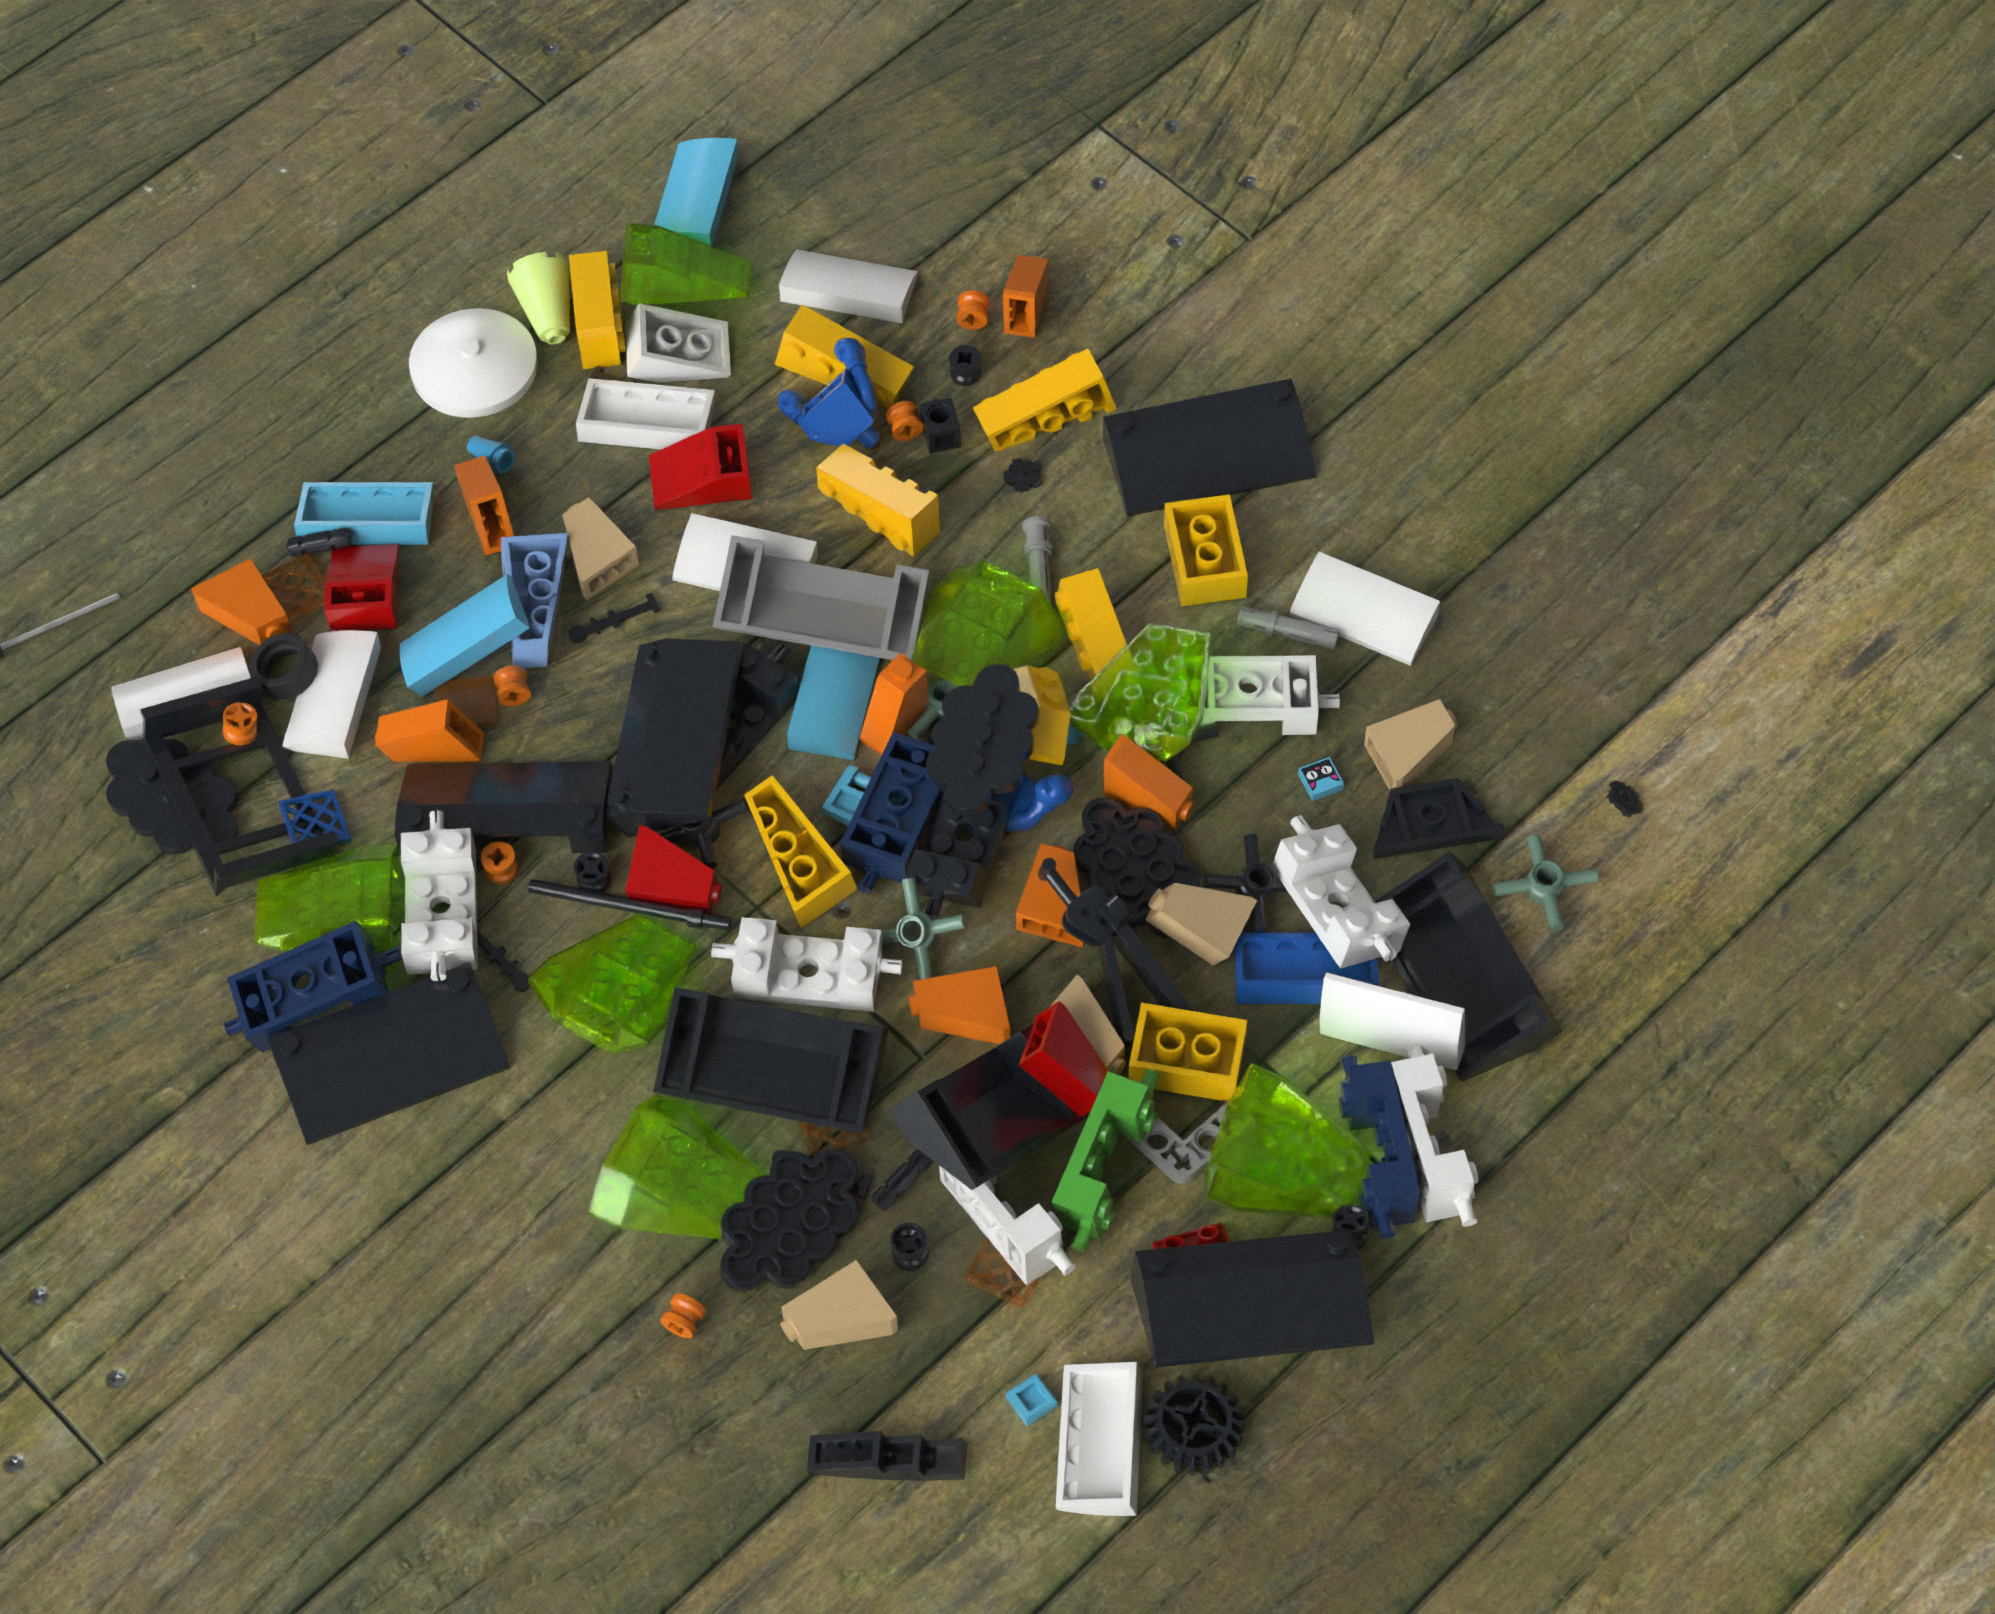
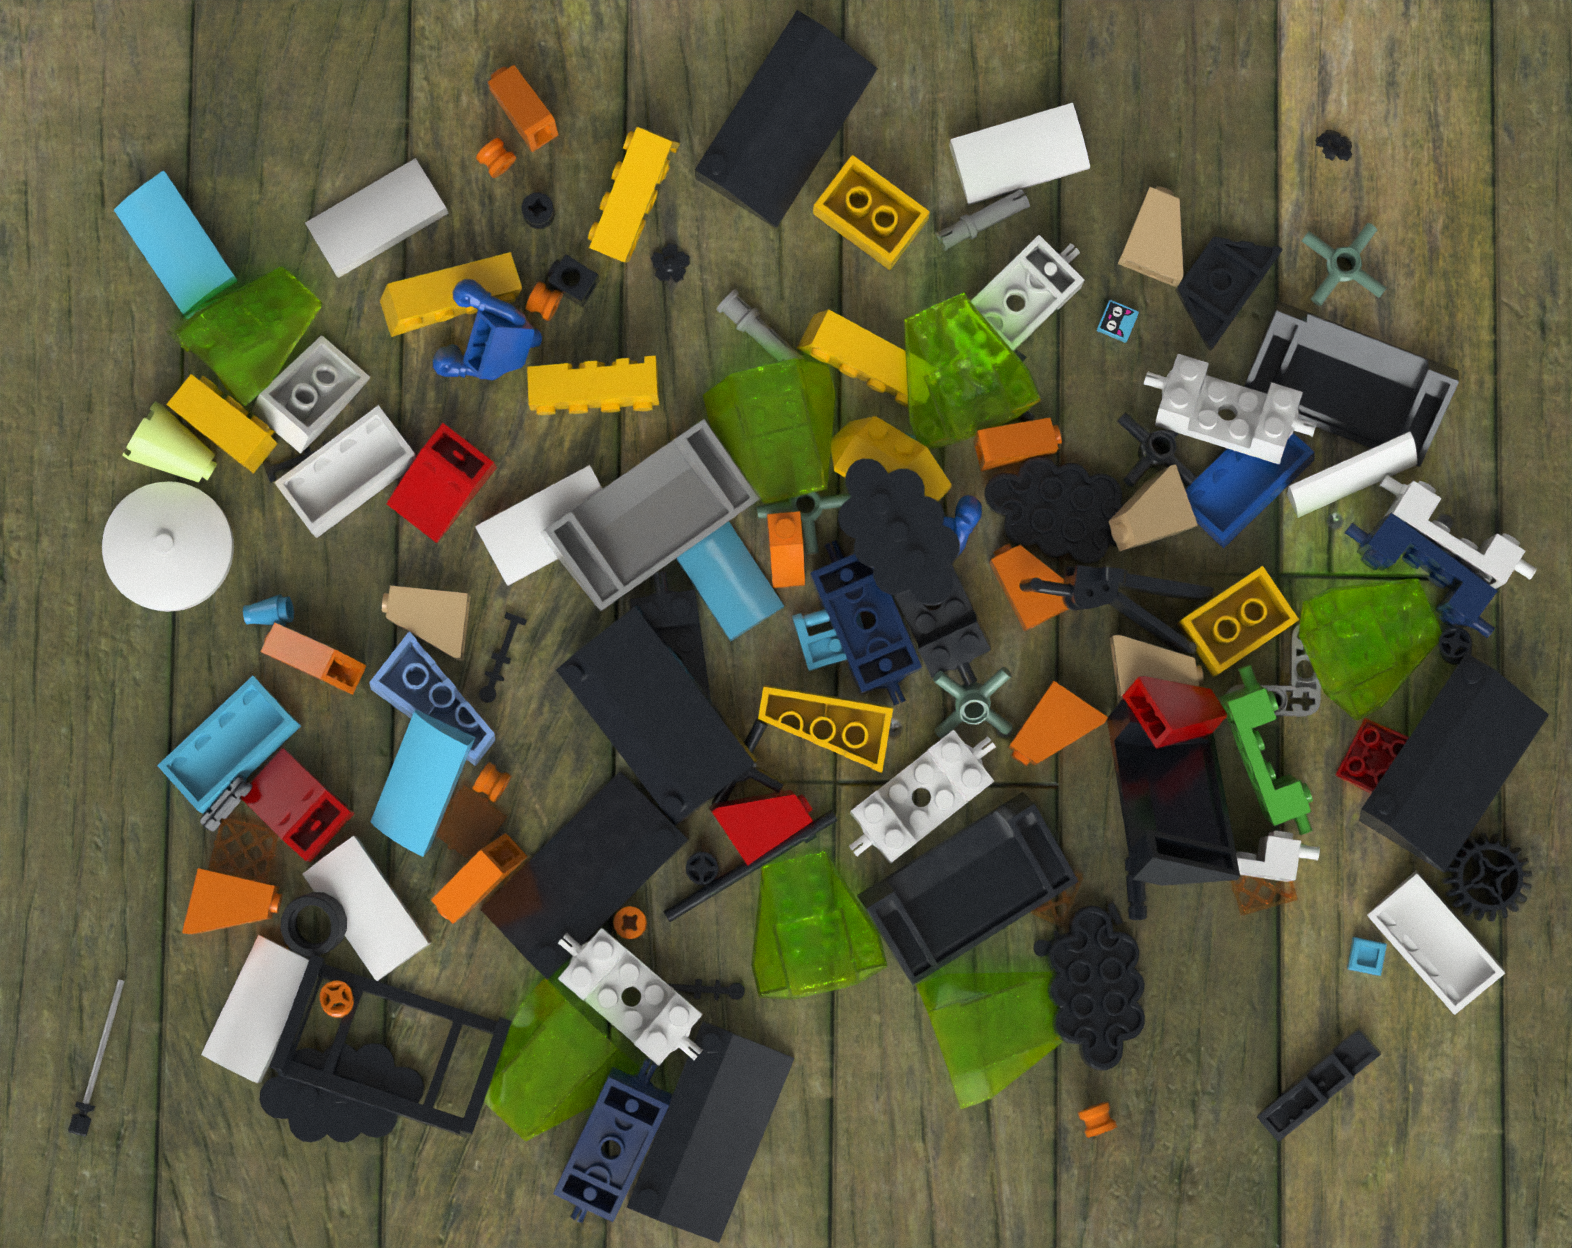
camera: 50 degrees left, 25 degrees up
blue window [278,789,351,845] -> none
tan slope [780,1260,899,1350] -> none
black wheel [890,1223,928,1271] -> none

